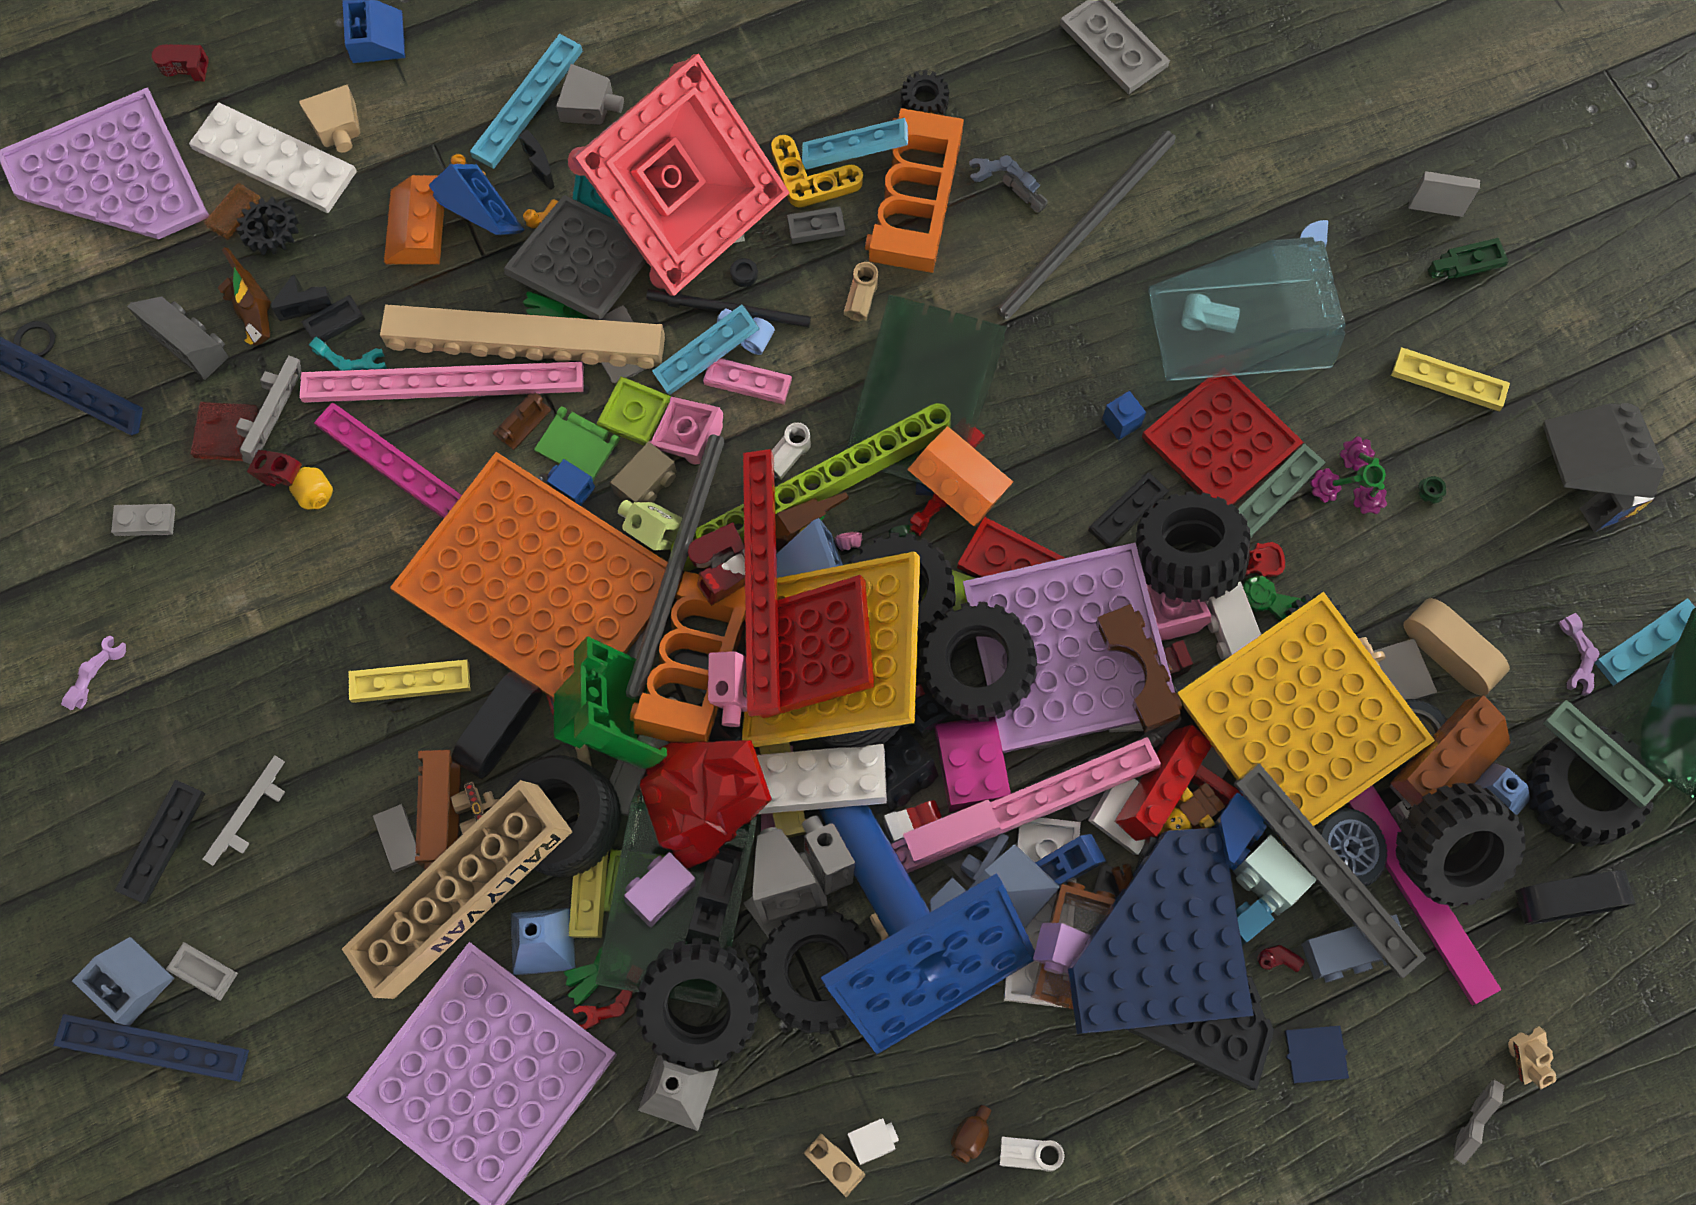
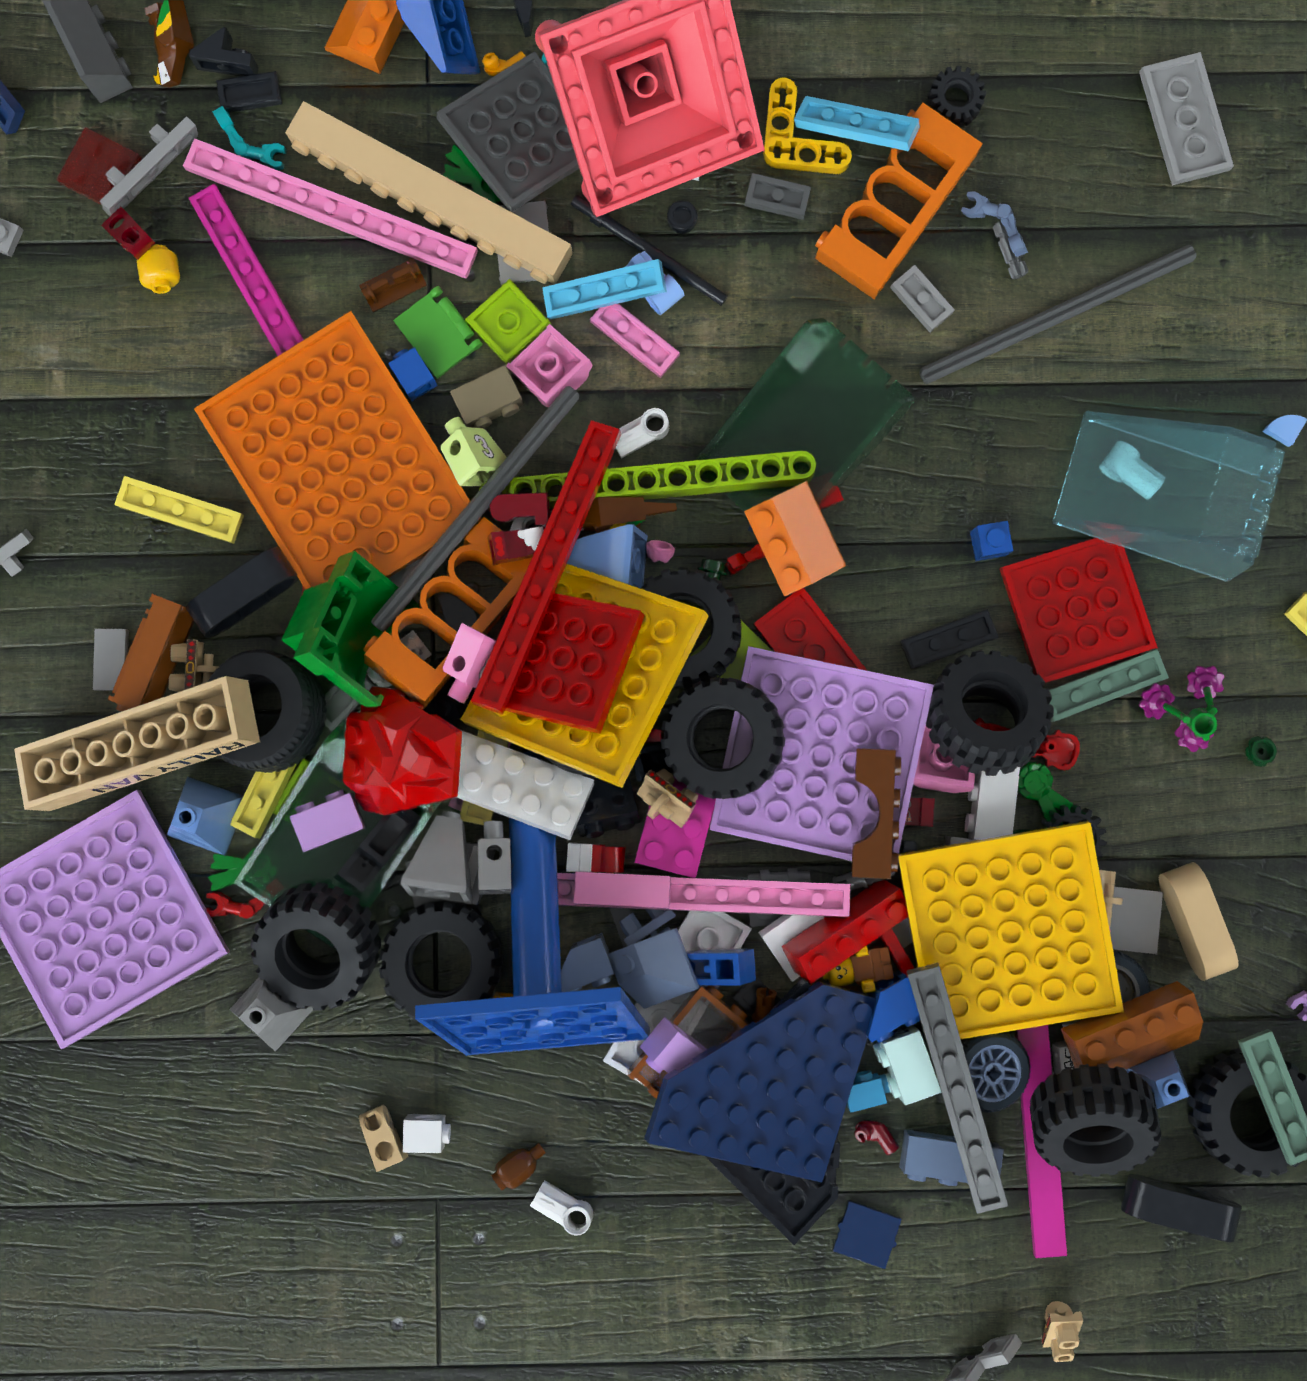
camera: 20 degrees right, 15 degrees up
tan piece [844,262,878,322] -> none
none -> tan hips [637,769,698,828]
none -> light grey plate [890,265,955,333]

